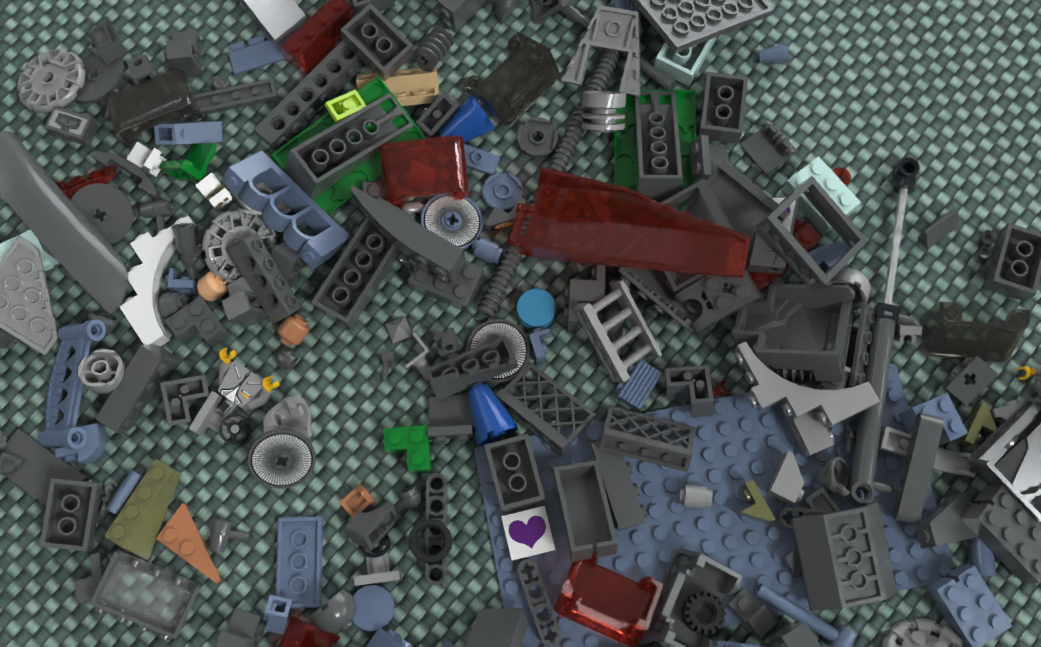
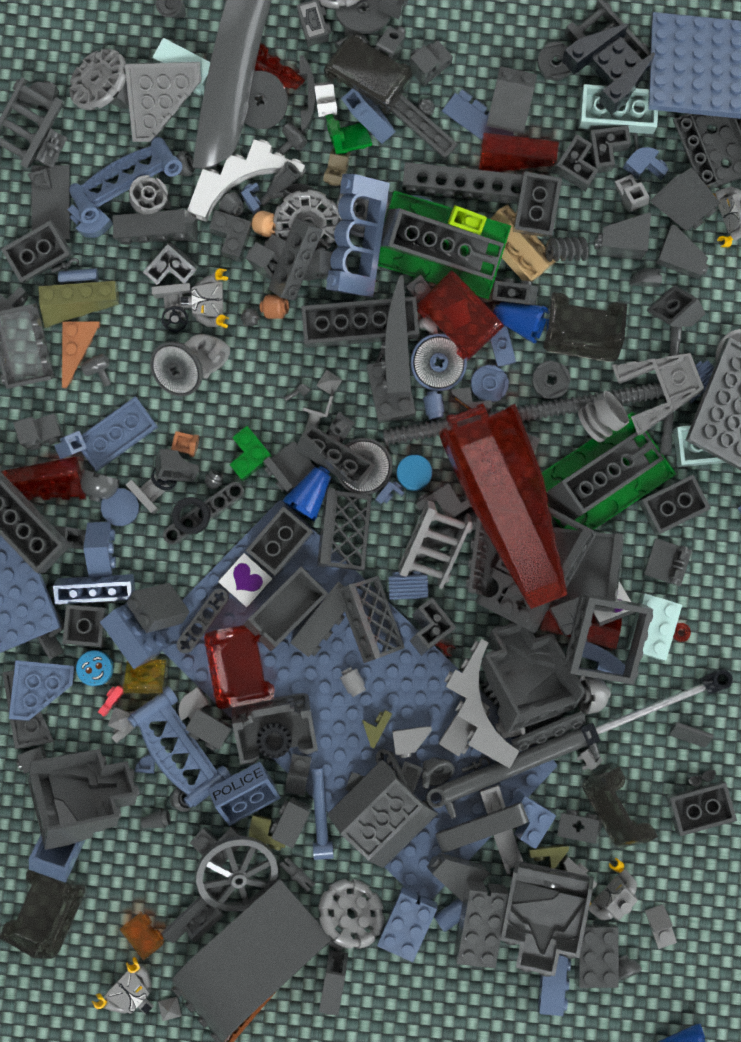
camera: 50 degrees right, 10 degrees up
dark grey bracket [689,135,729,183] -> none

